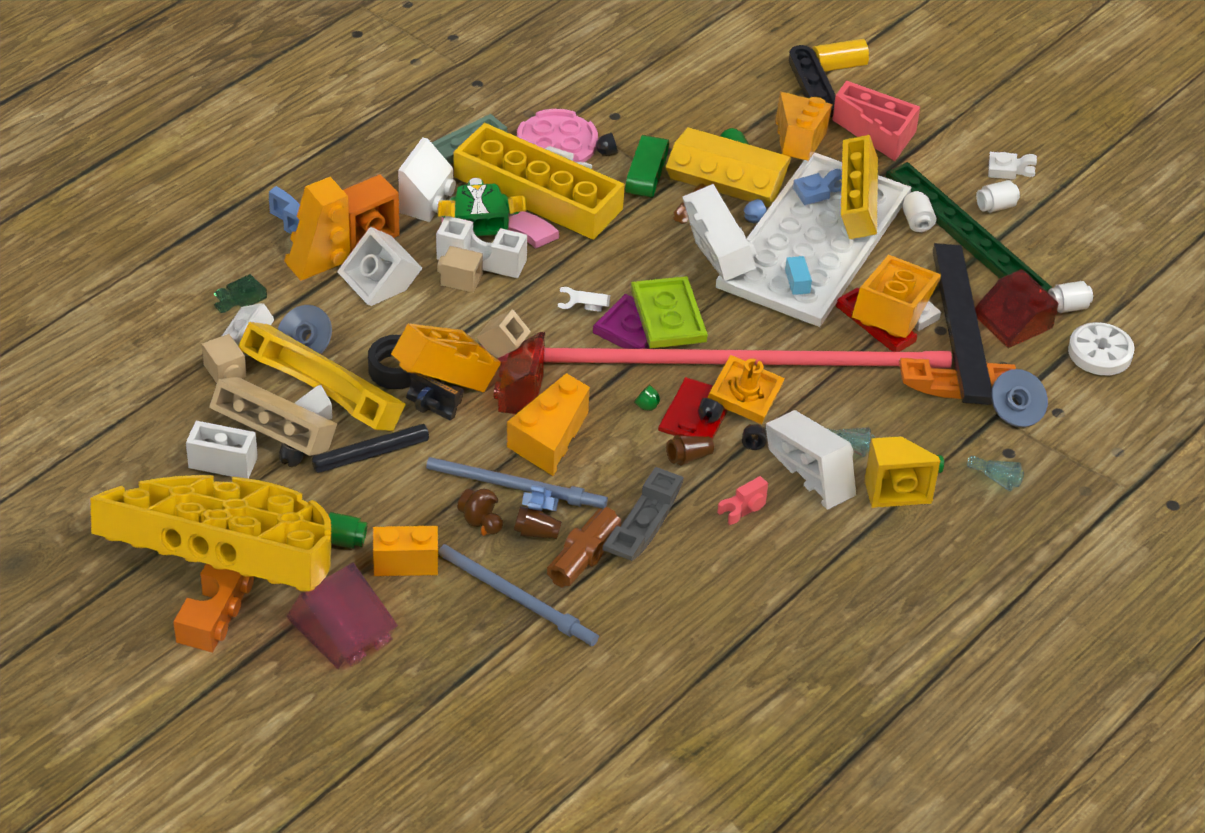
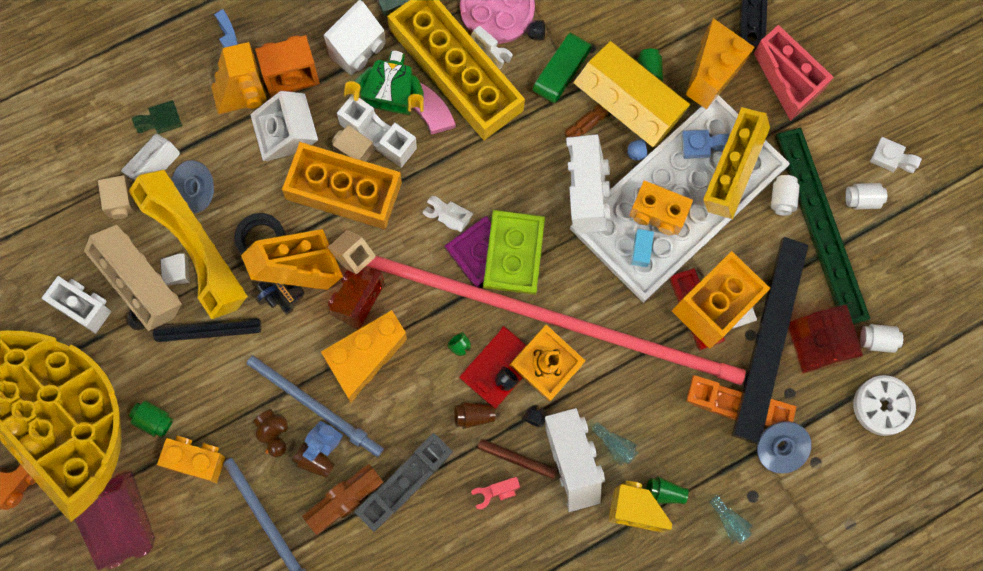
camera: 15 degrees right, 30 degrees up
none -> light orange brick [282,142,402,230]
none -> copper bar [477,439,557,480]
none -> light orange brick [629,180,693,236]

